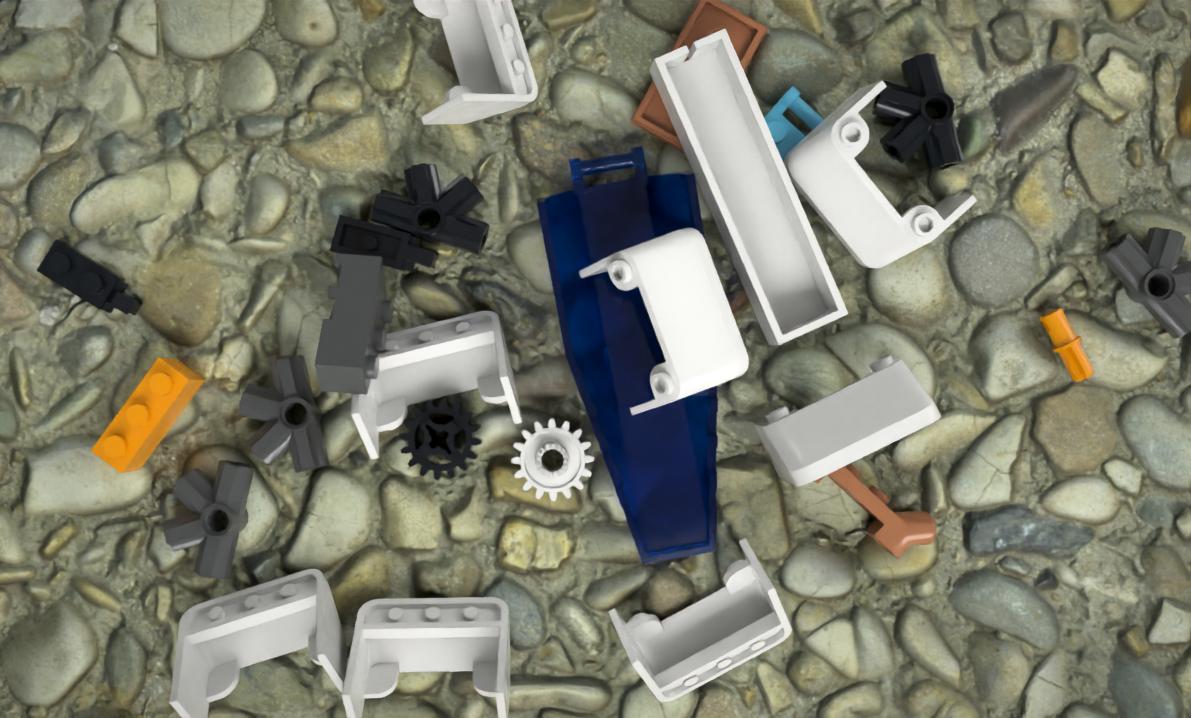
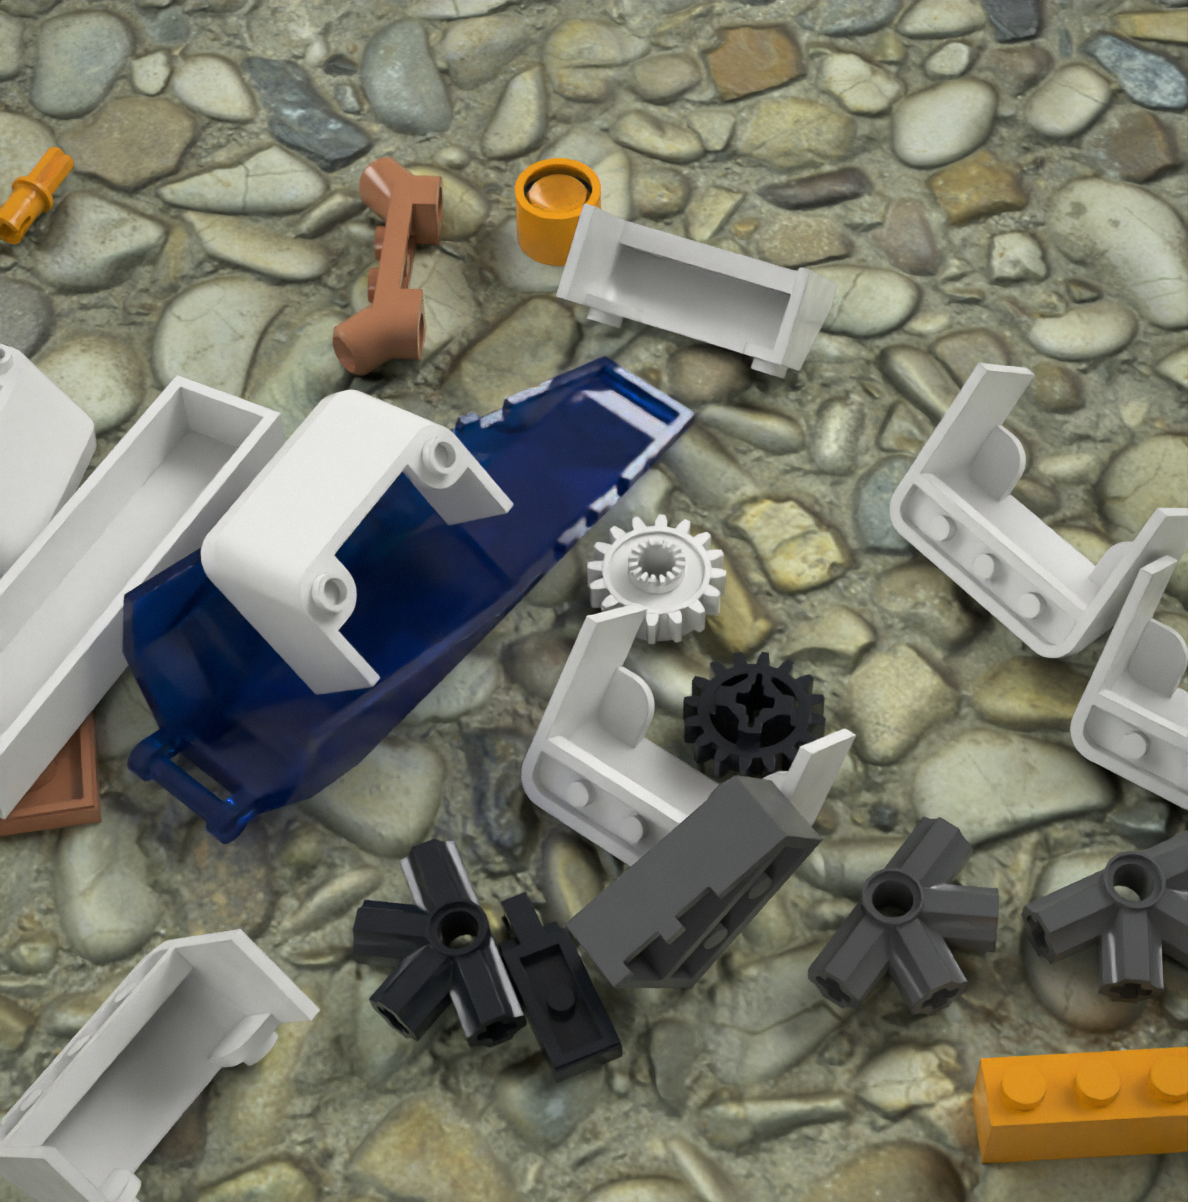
camera: 130 degrees left, 35 degrees down
white windscreen [754,355,941,486] -> none
none -> light orange piece [515,158,601,266]

